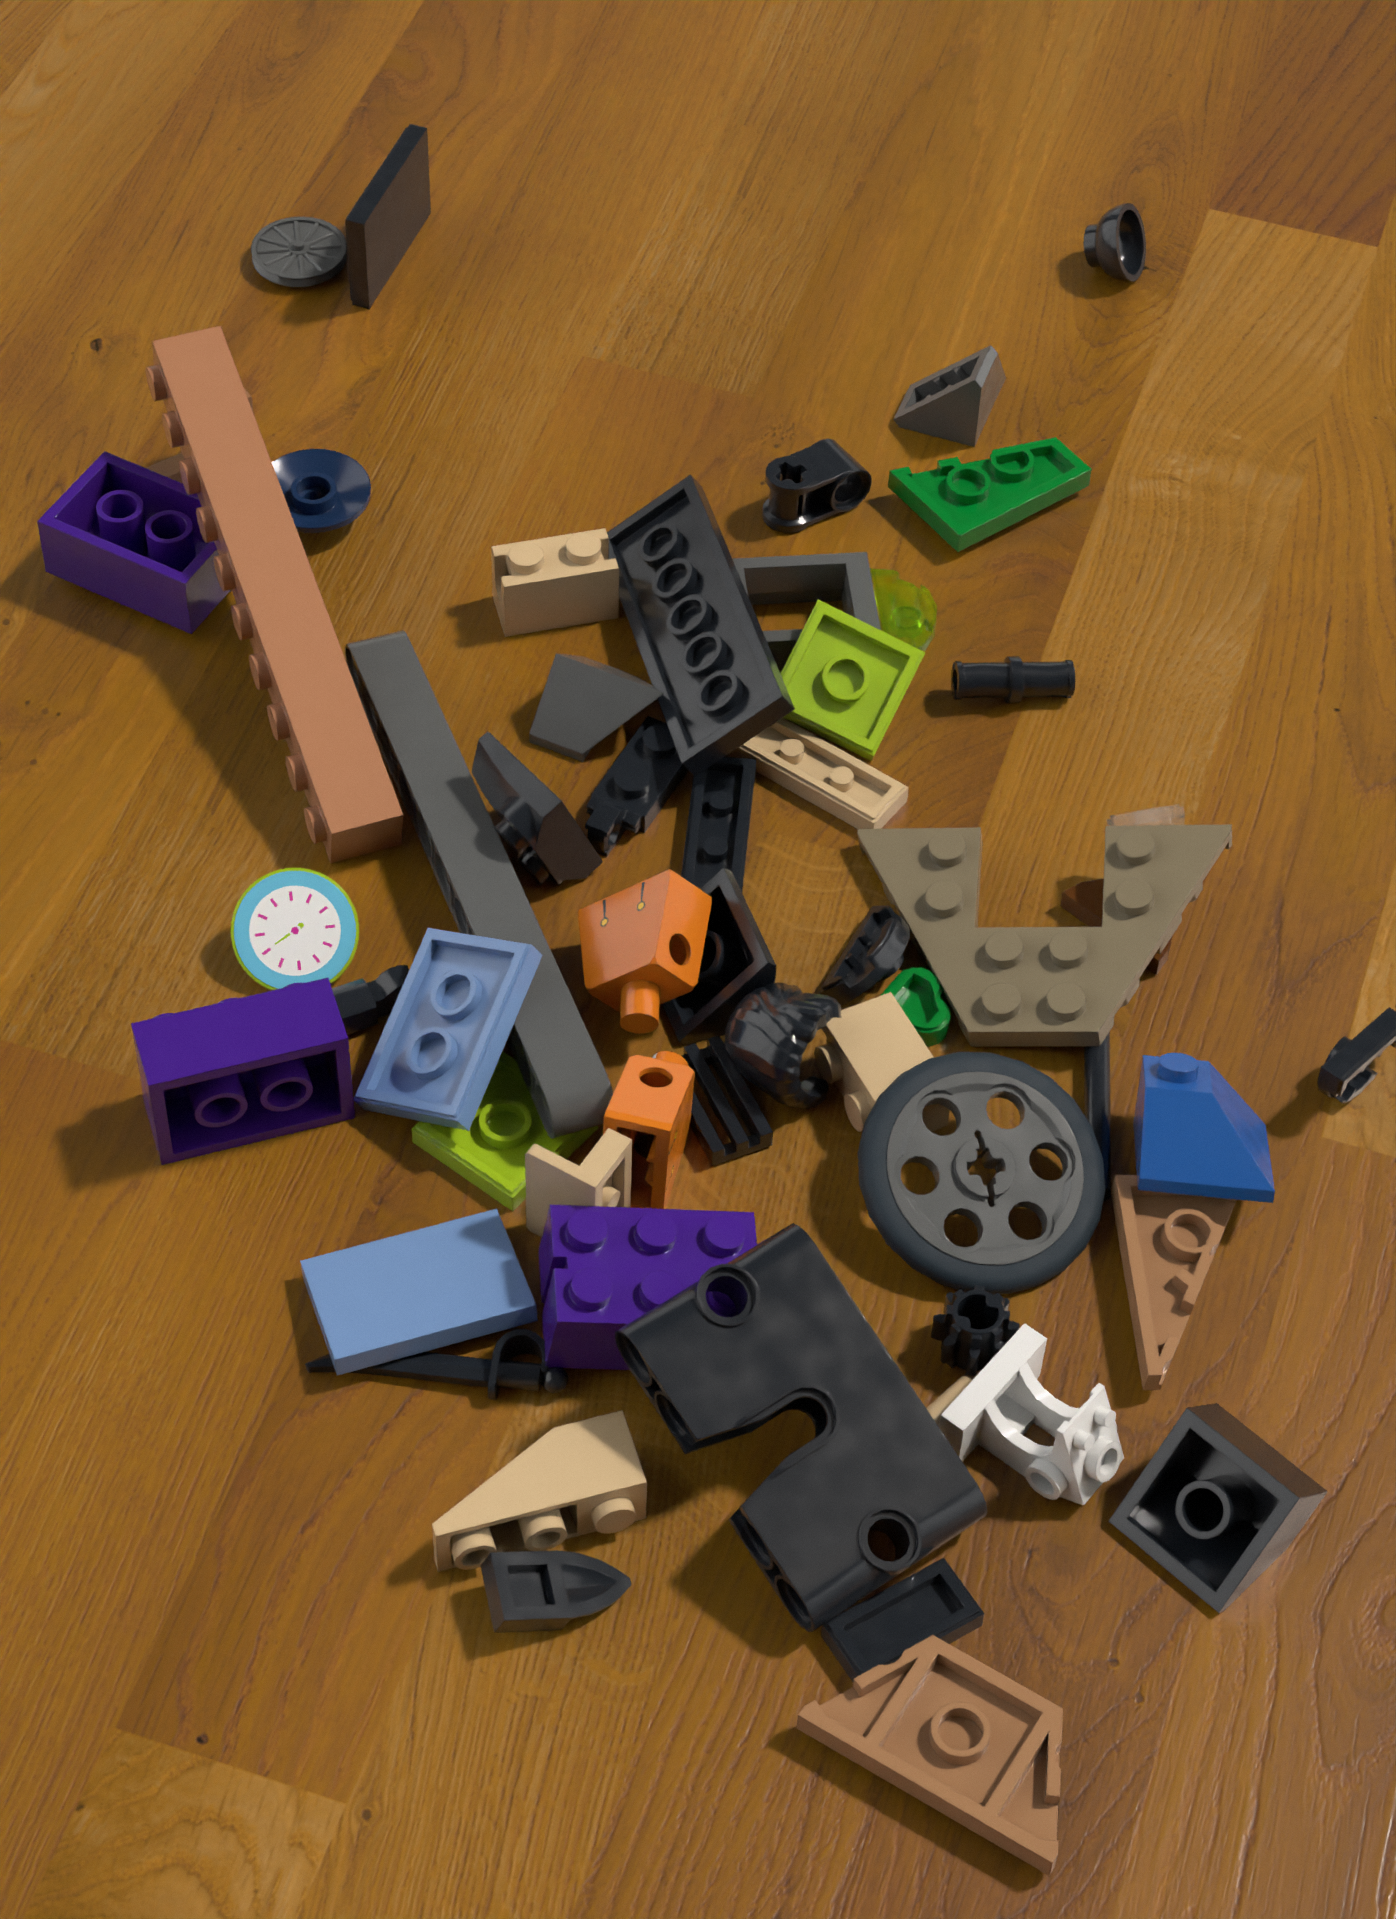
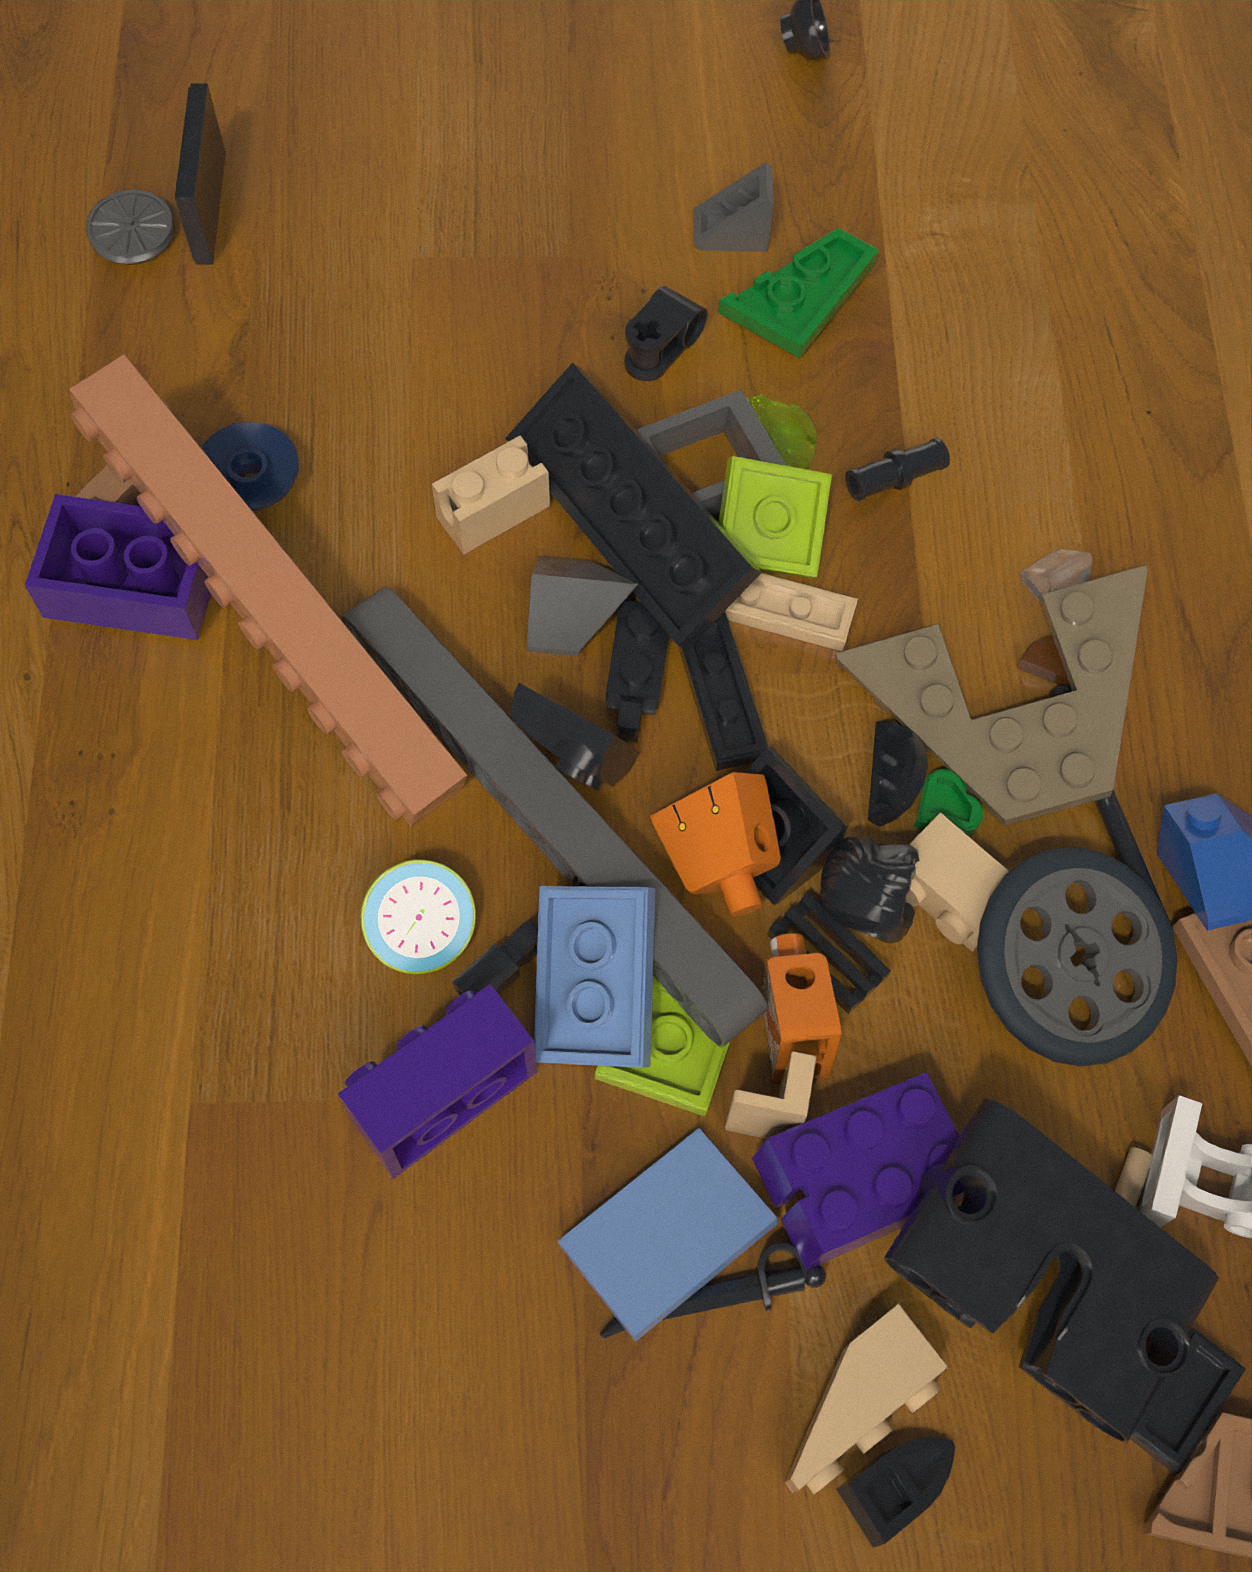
camera: 20 degrees left, 15 degrees up
black gear [931,1285,1020,1376] -> none

